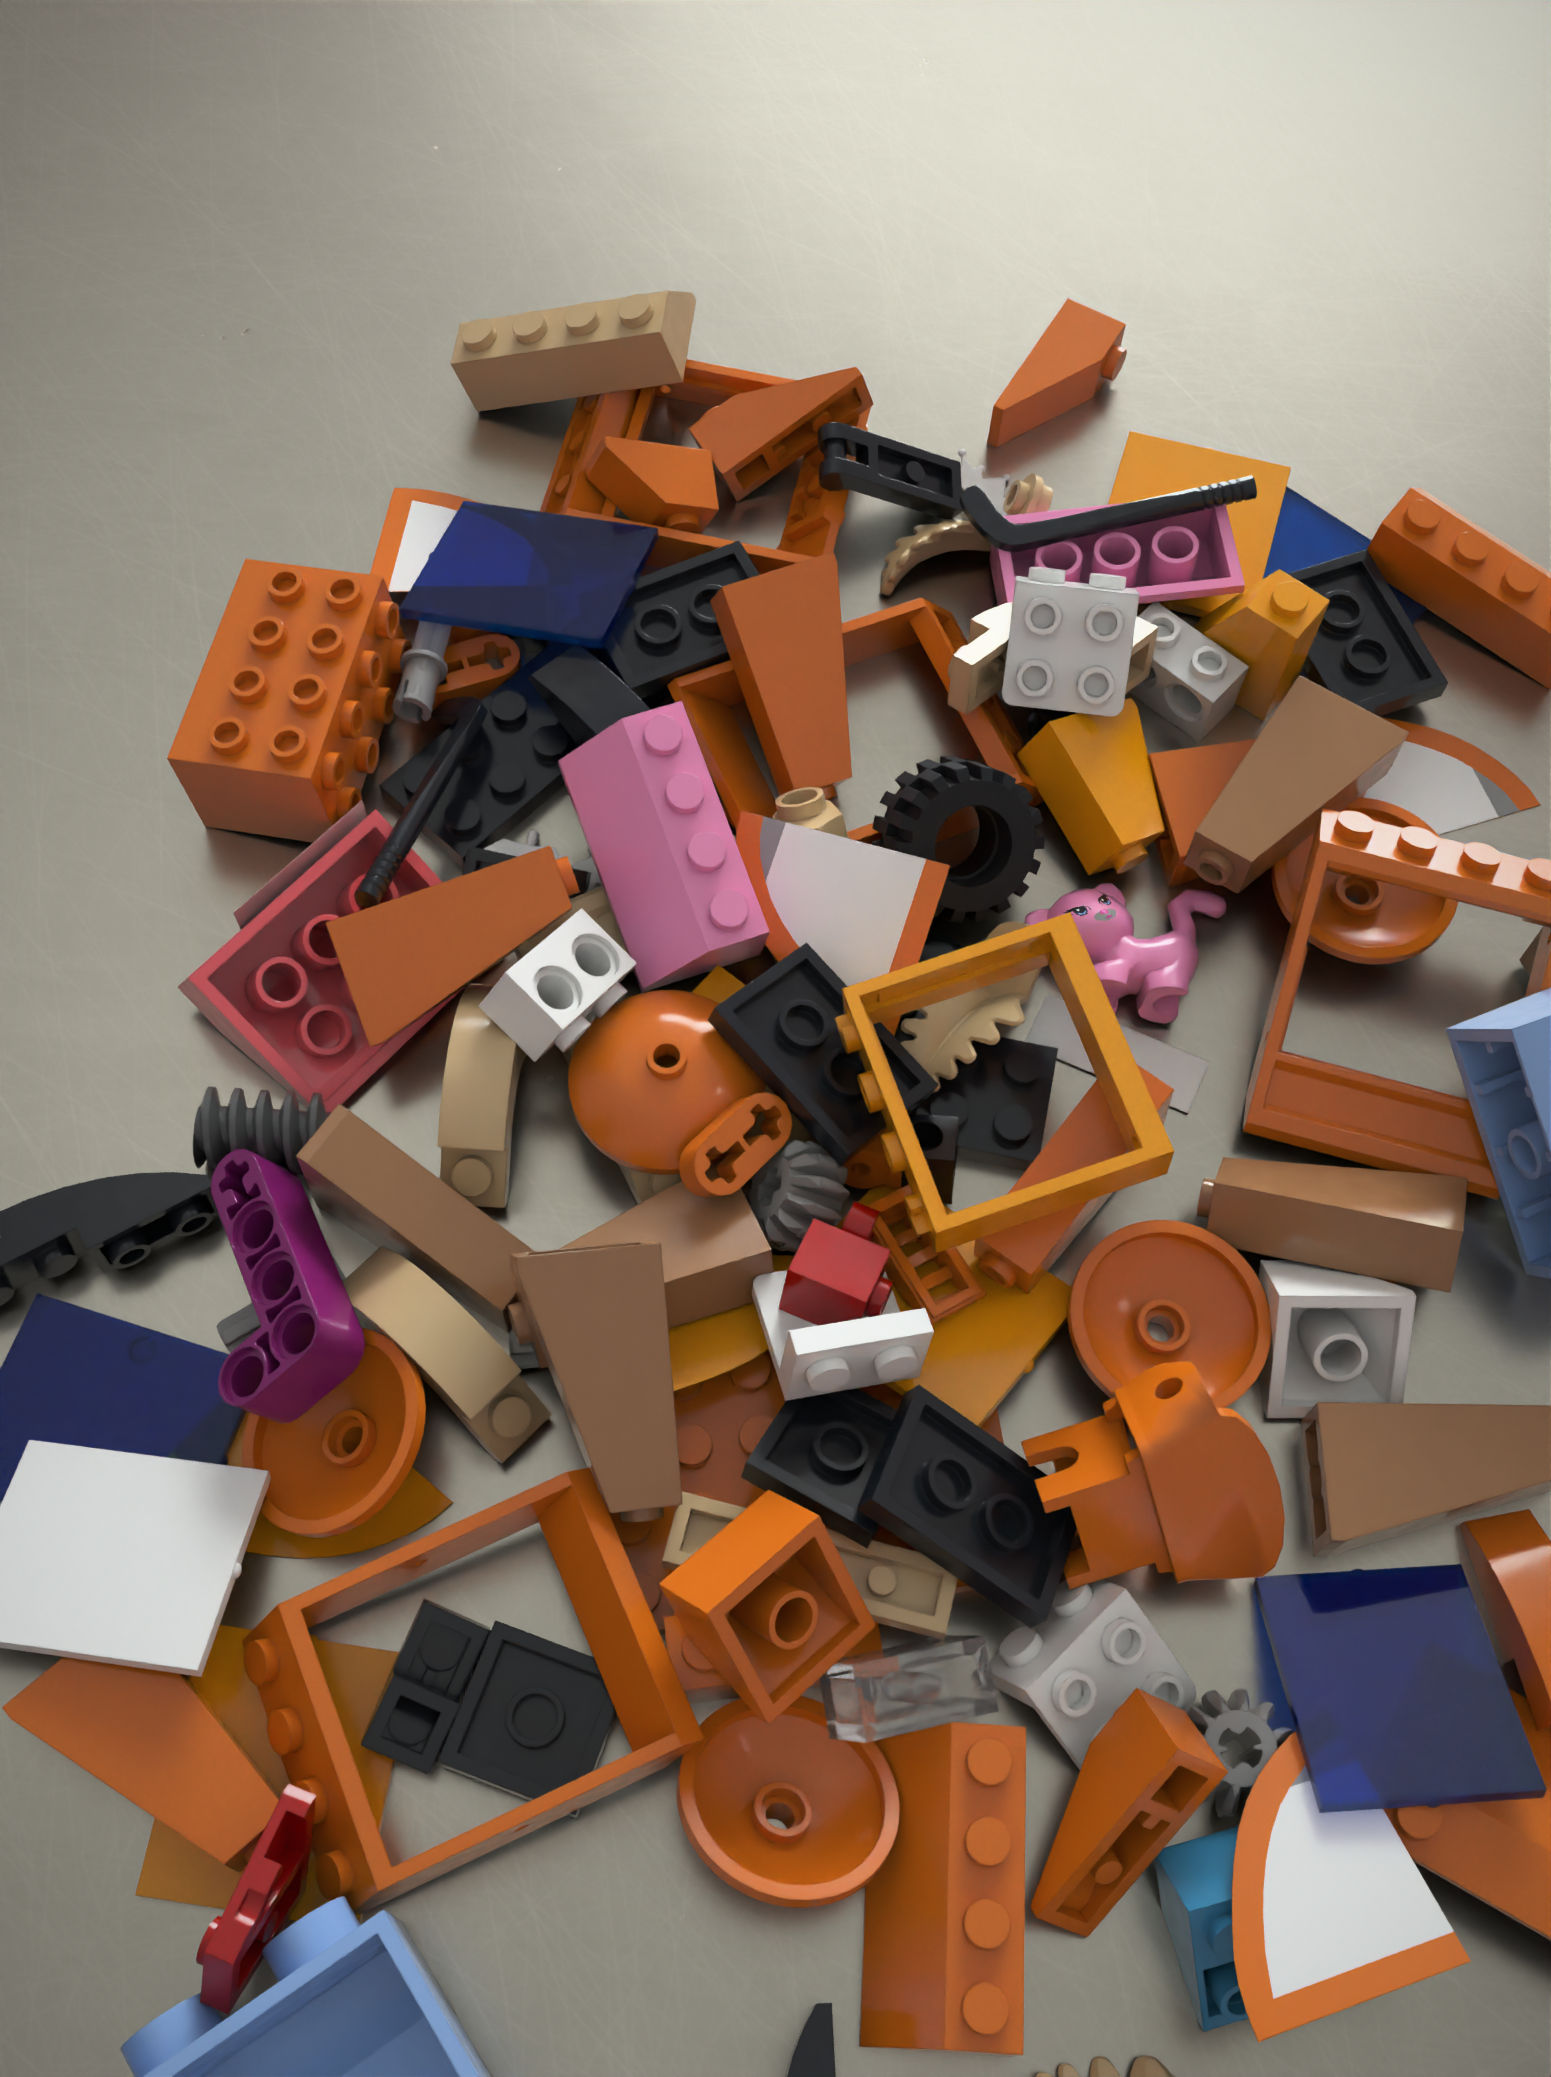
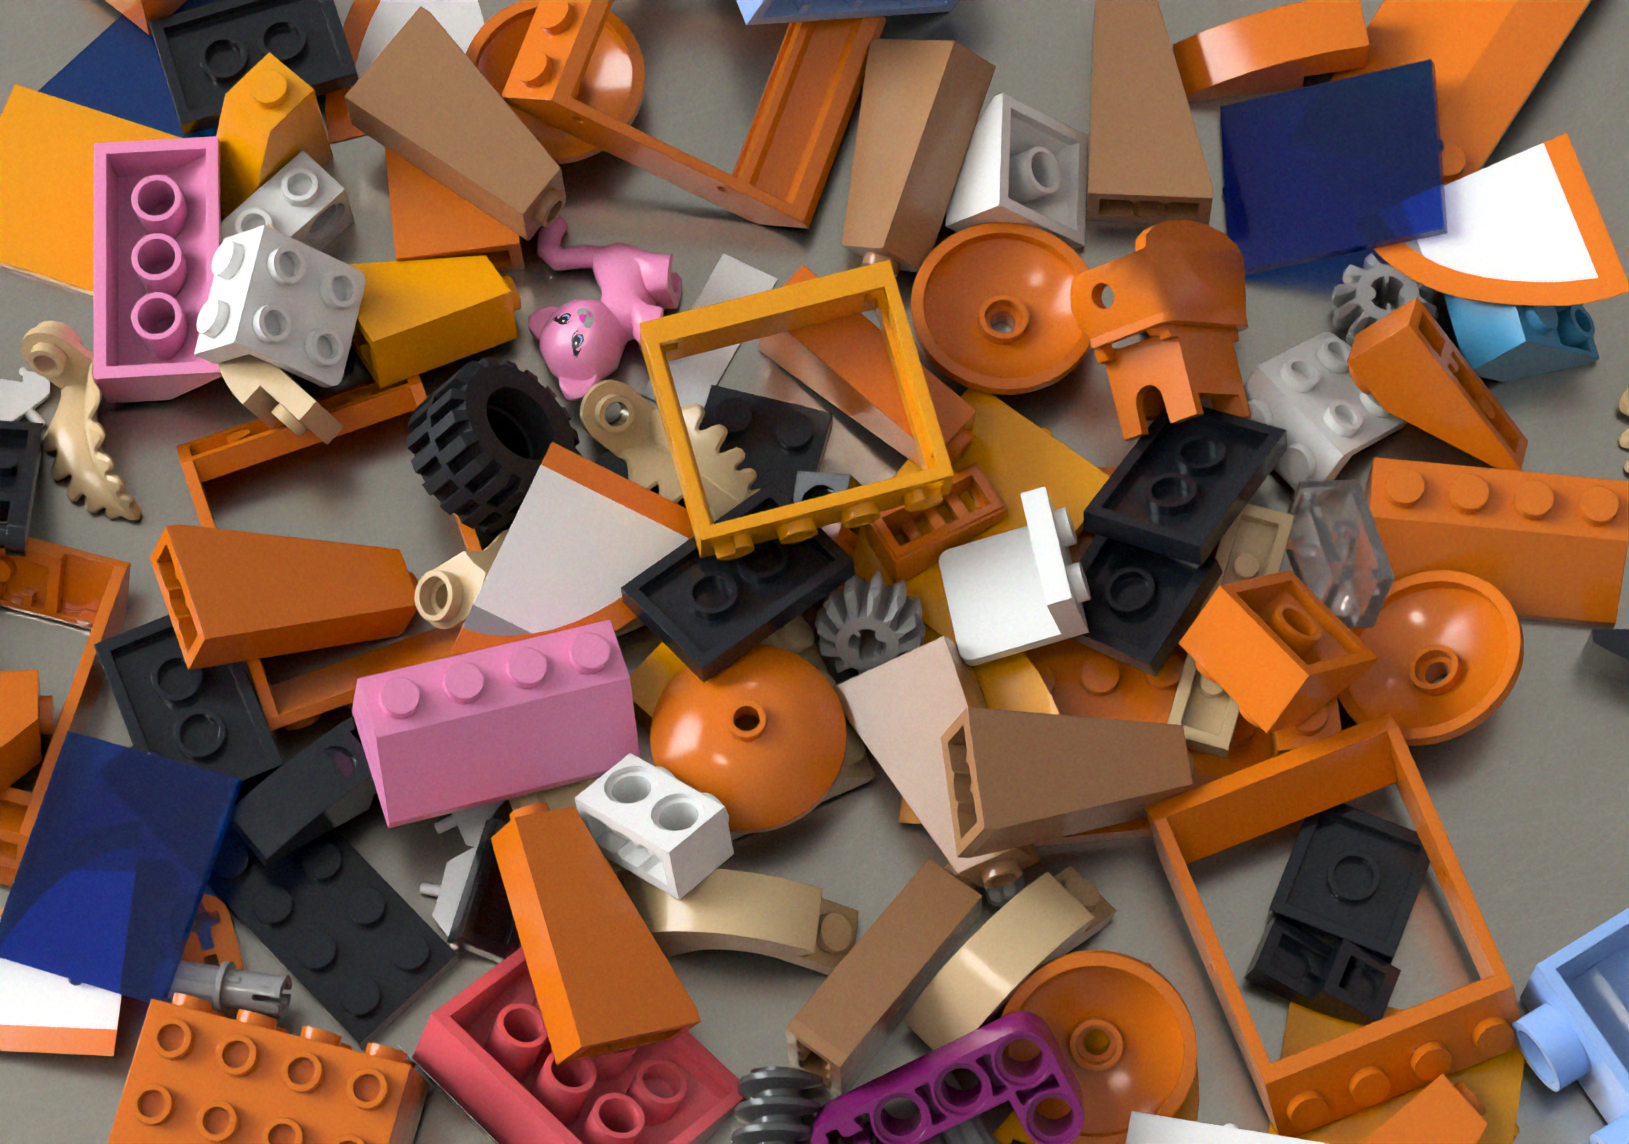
camera: 80 degrees left, 5 degrees up
red wing [196,1784,316,2015] -> none
black piece [354,696,487,908] -> none
orange beam [679,1092,792,1198] -> none
red brick [778,1201,894,1326] -> none
black piece [960,475,1257,552] -> none

